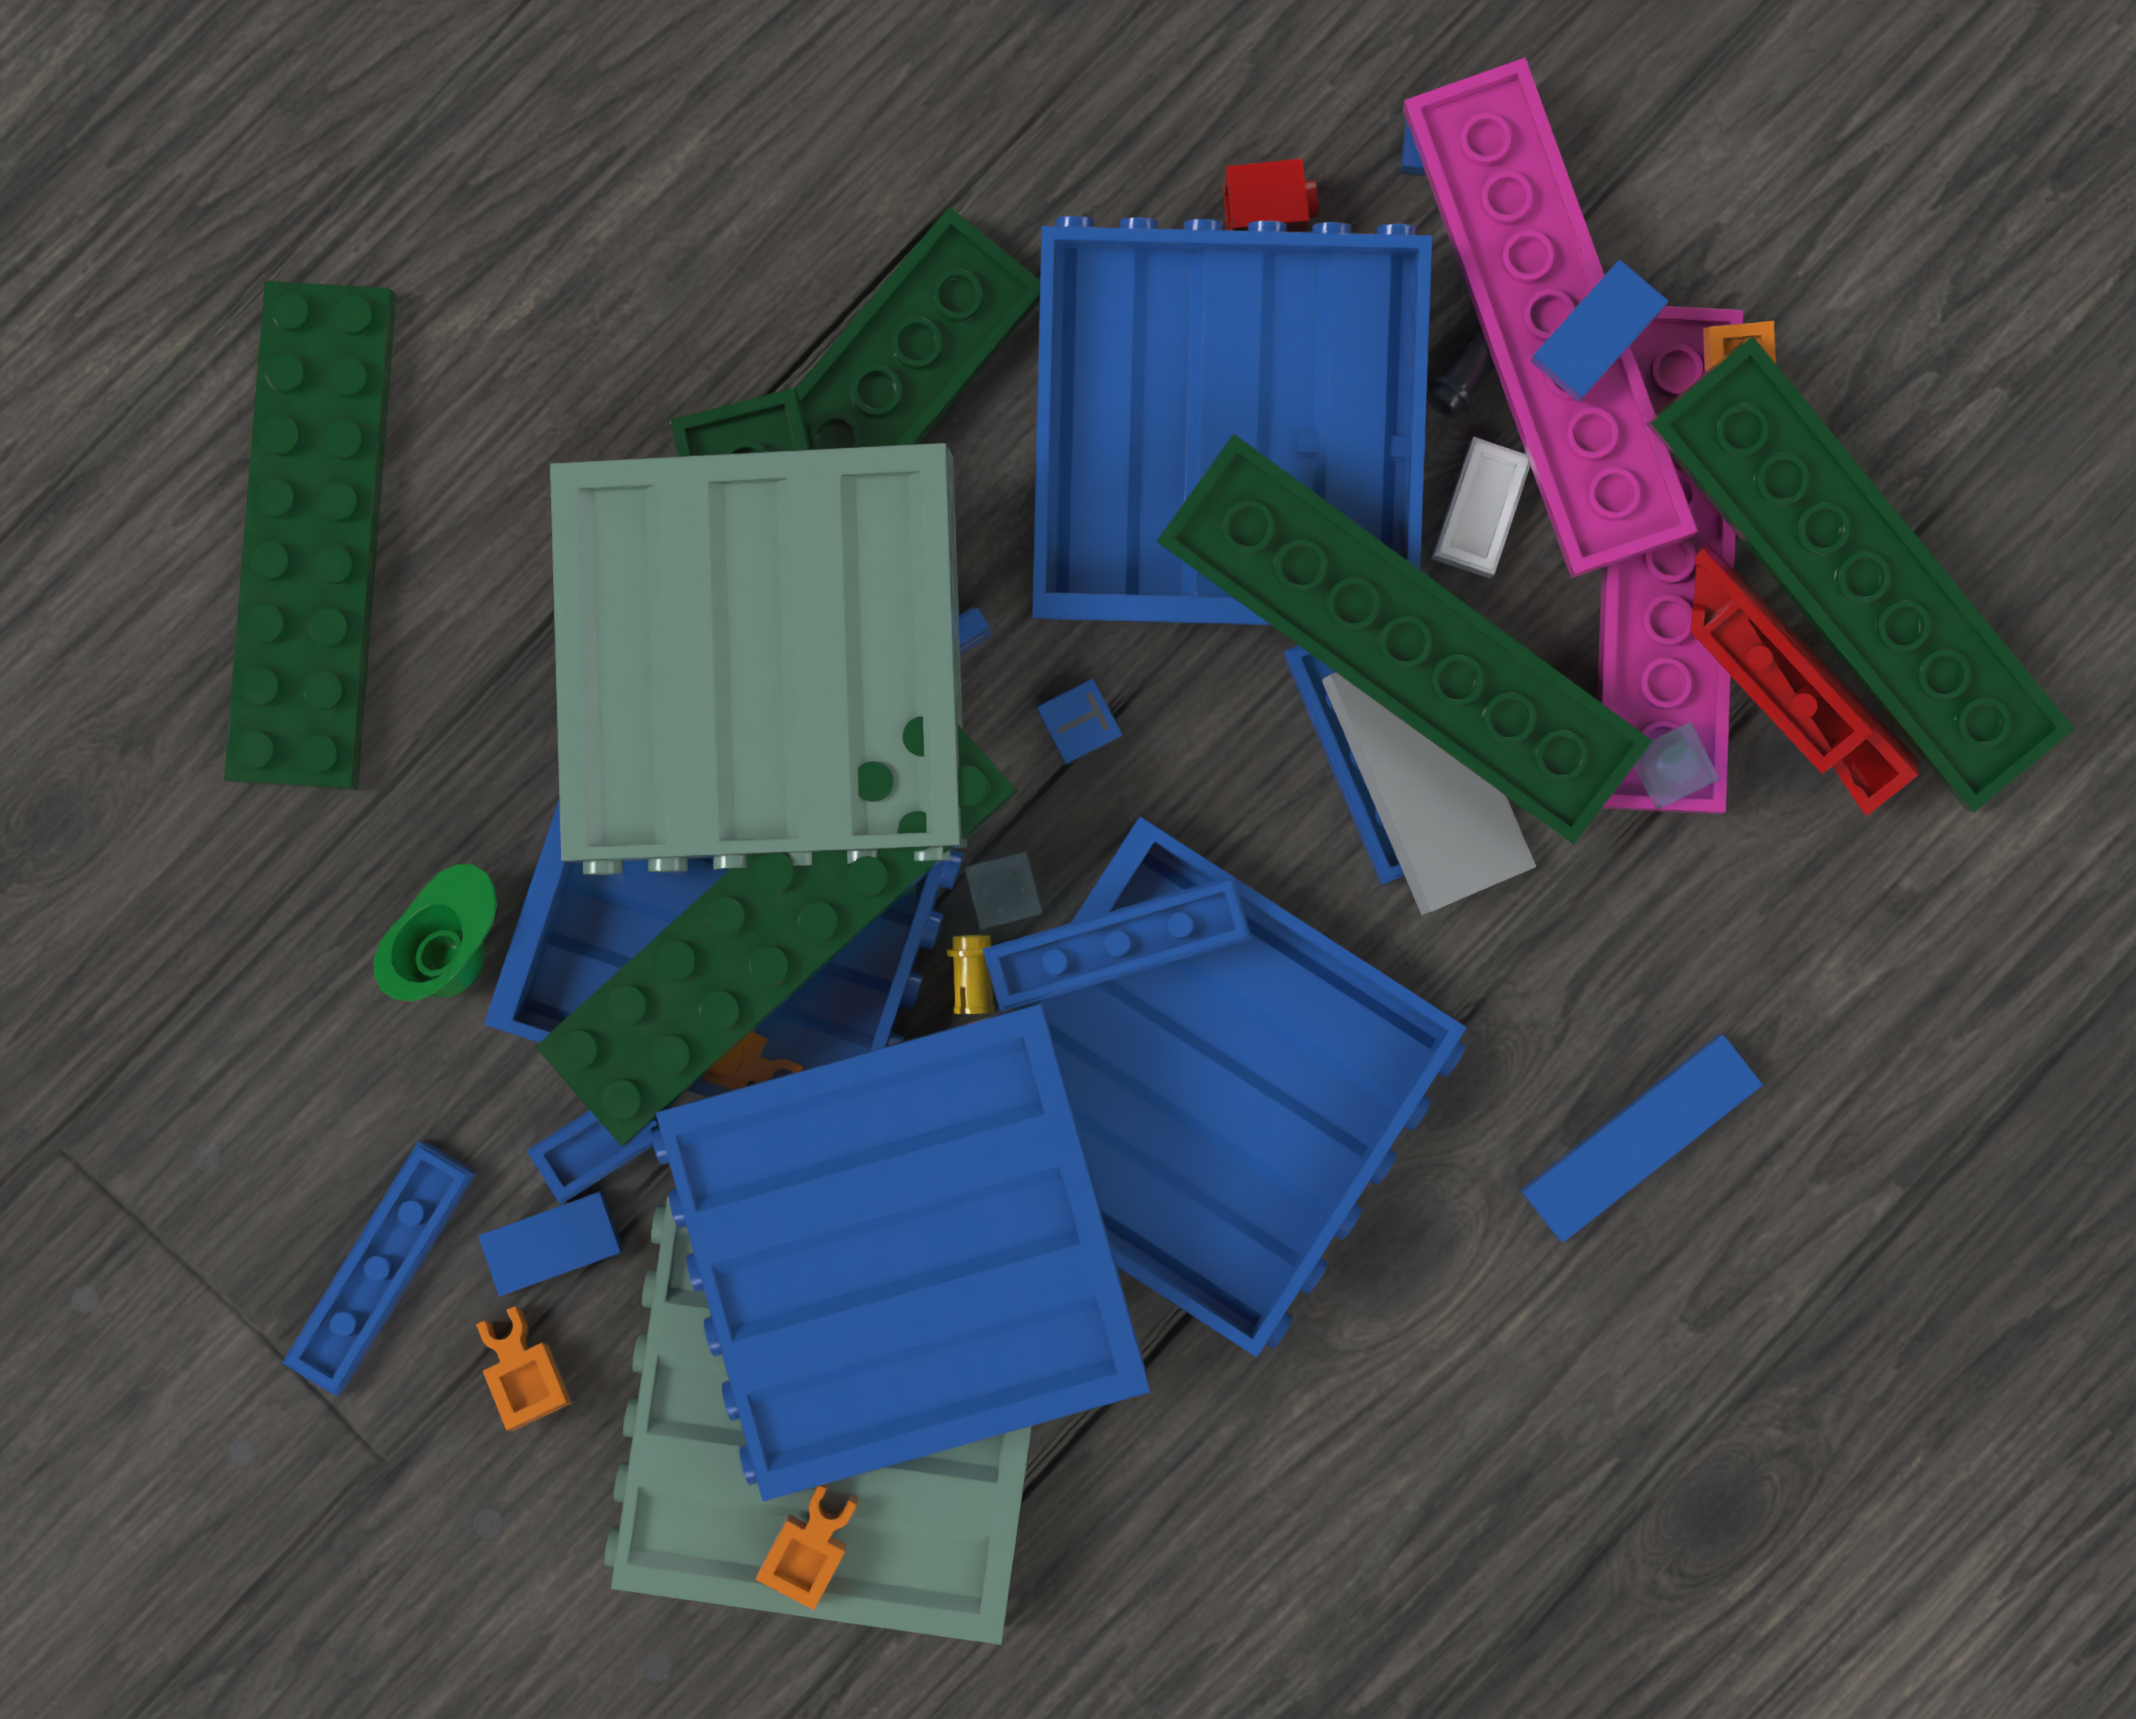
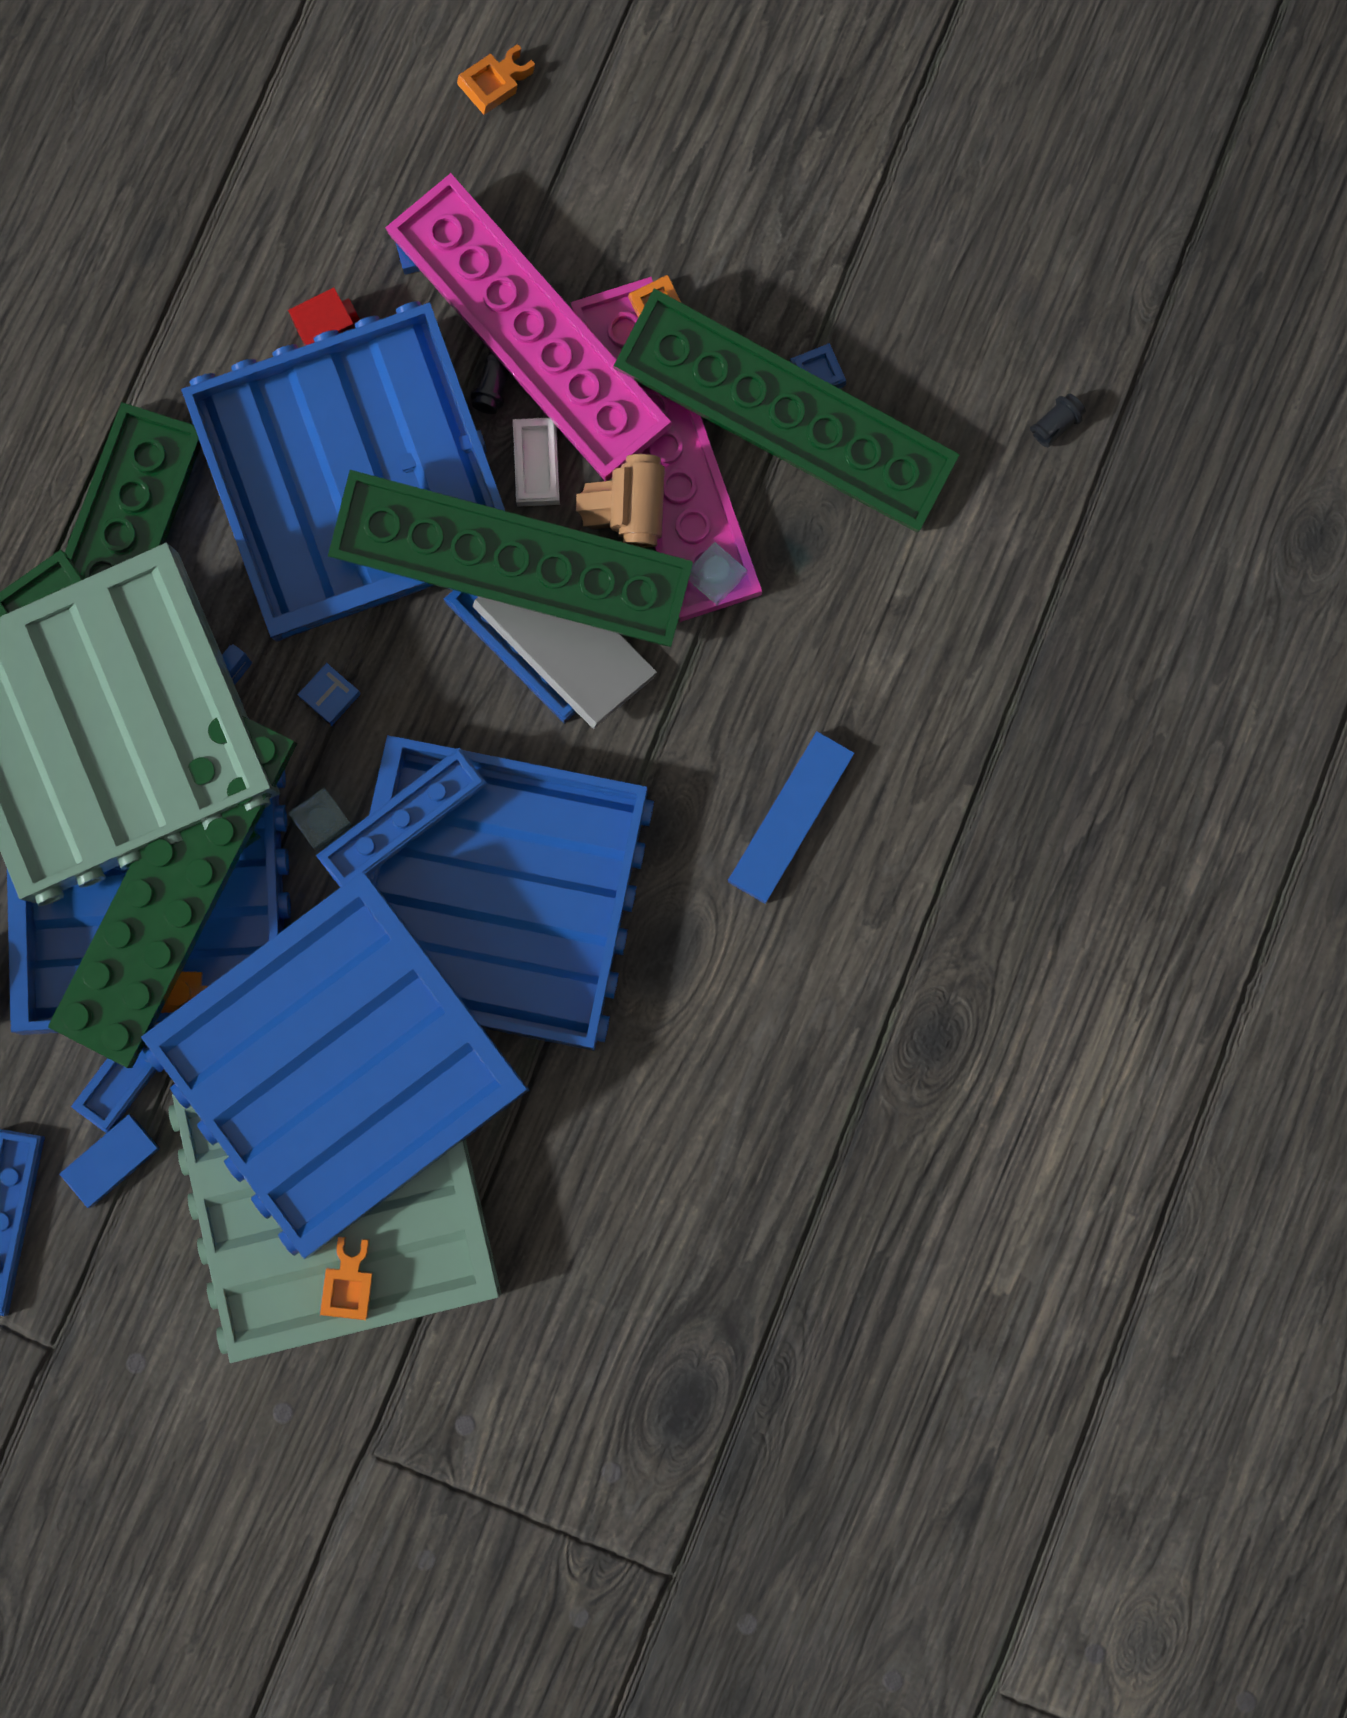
camera: 20 degrees left, 5 degrees down
orange plate [476,1306,572,1432] -> none
yellow pin [947,935,995,1014] -> none
blue tile [1530,259,1668,403] -> none
red wedge [1691,543,1919,816] -> none
none -> medium nougat piece [576,454,665,548]
none -> blue tile [790,343,846,388]

